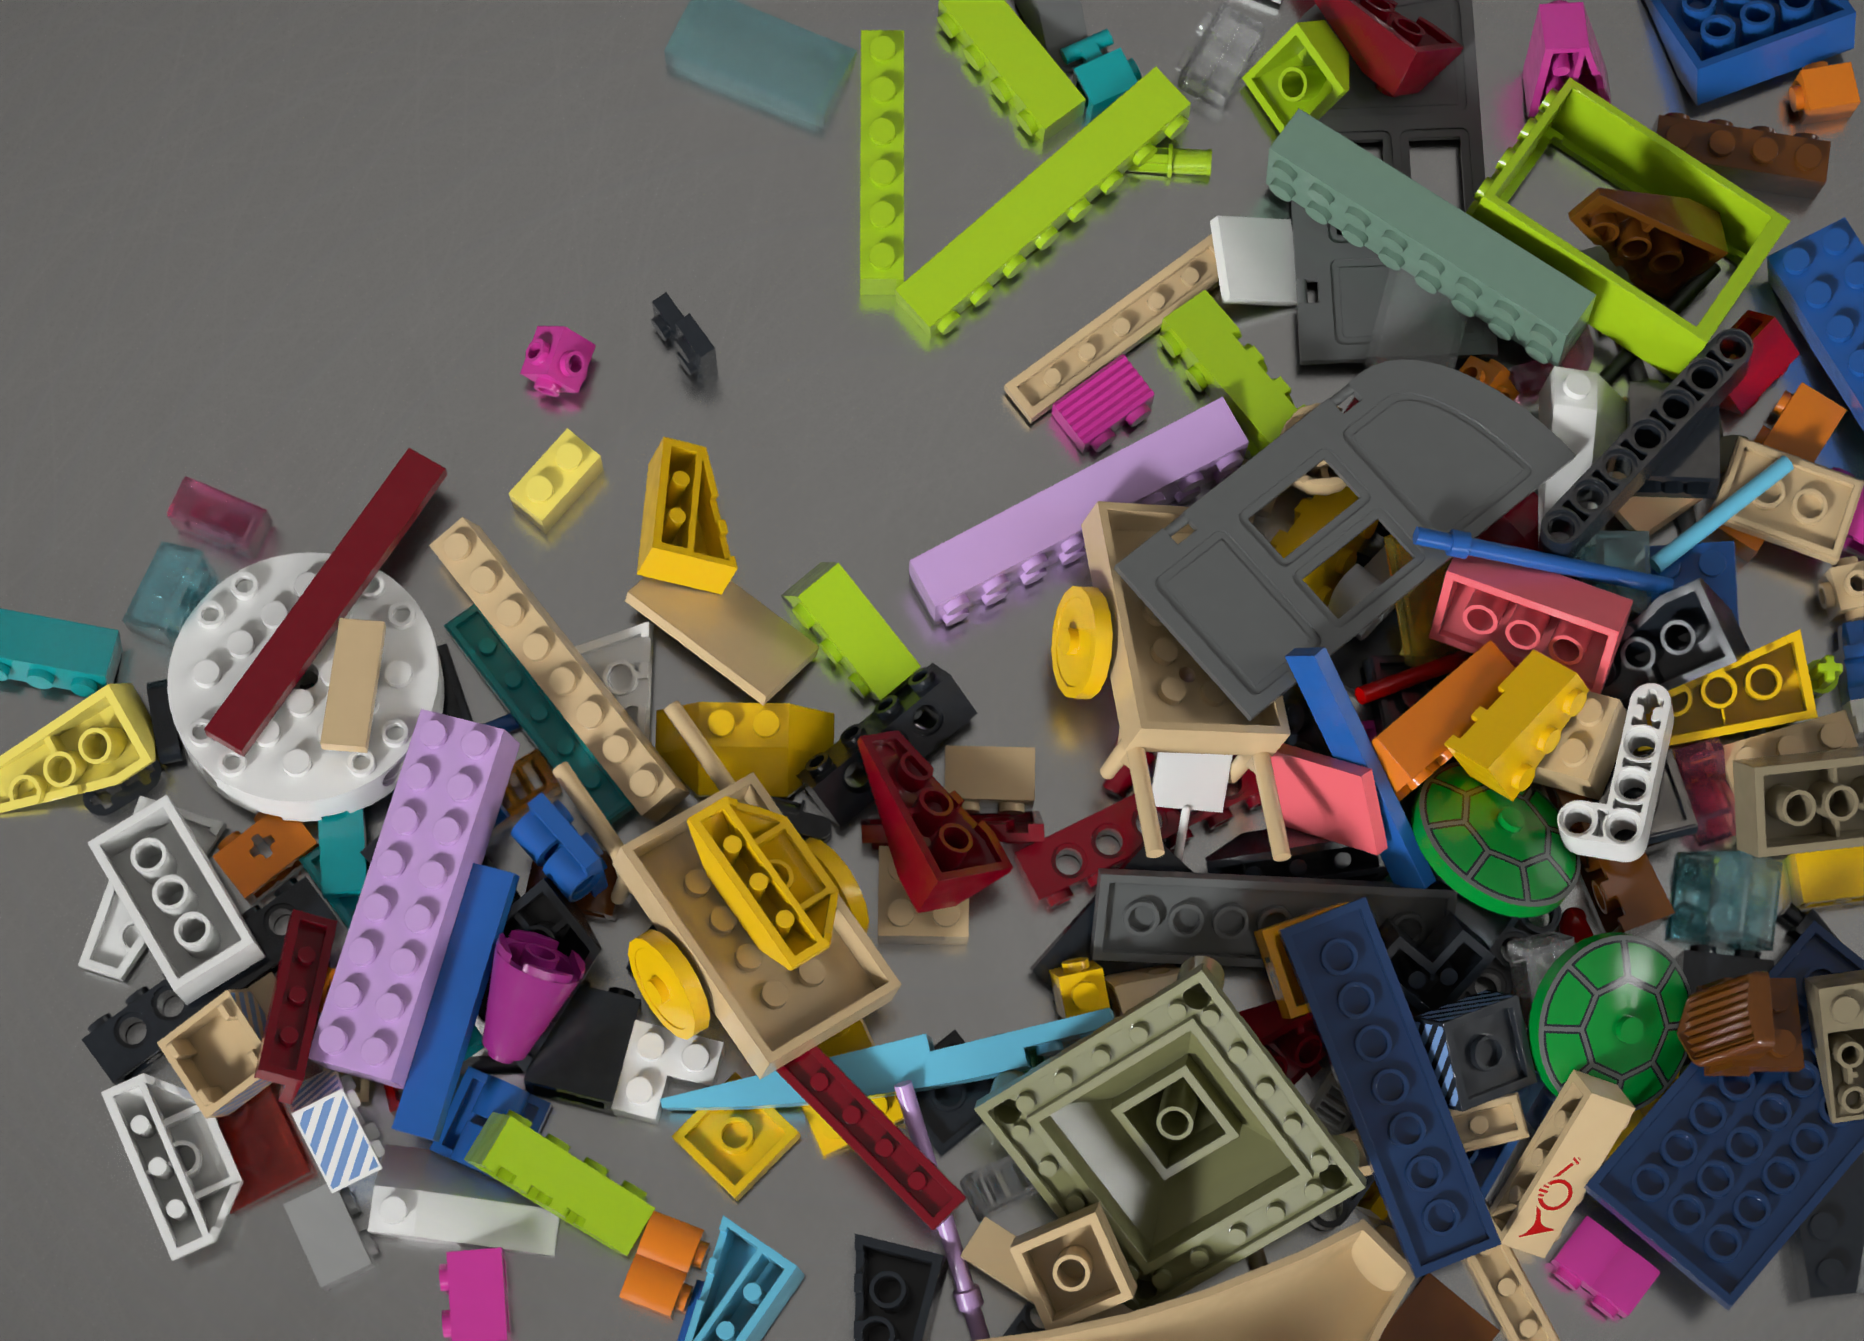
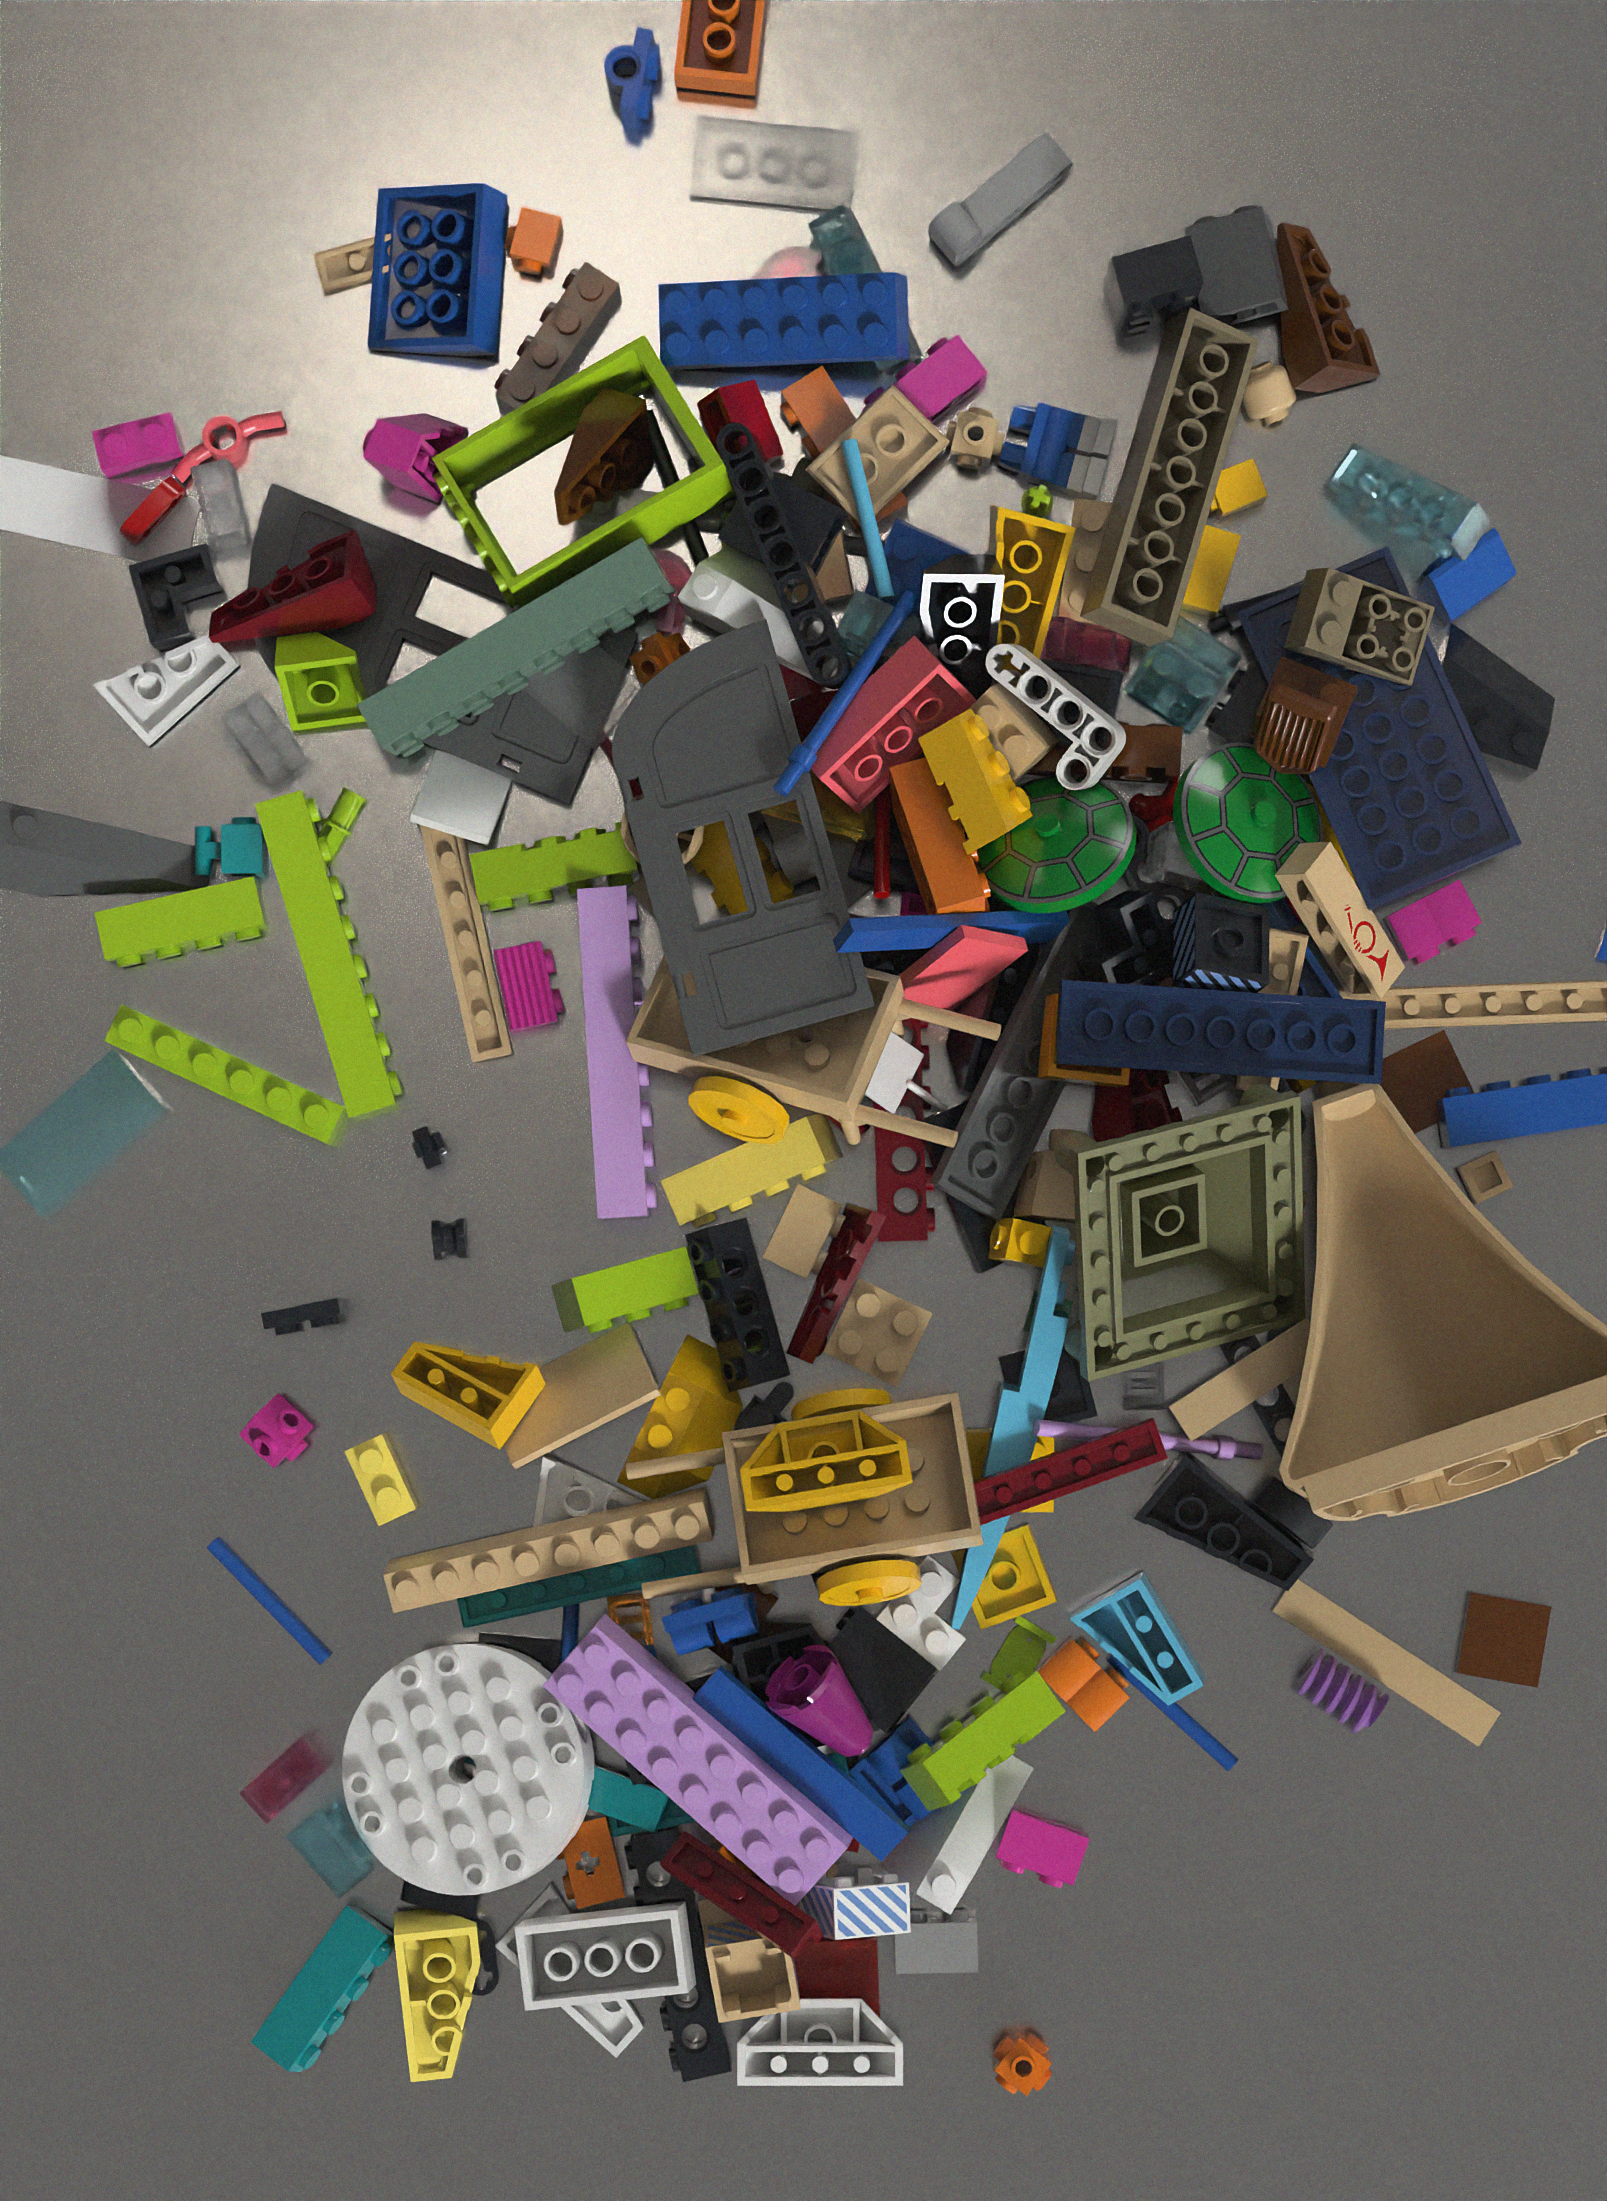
camera: 60 degrees left, 10 degrees up
dark red tile [204,448,447,757] -> none
tan tile [320,618,386,753] -> none
dark red wedge [857,730,1013,913] -> none
tan brick [1009,1201,1137,1330] -> none
none -> blue bar [207,1537,331,1665]
none -> black plate [411,1126,448,1171]
none -> black wheel [431,1218,468,1261]
none -> light yellow wedge [661,1113,844,1228]
none -> lime piece [980,1616,1057,1692]

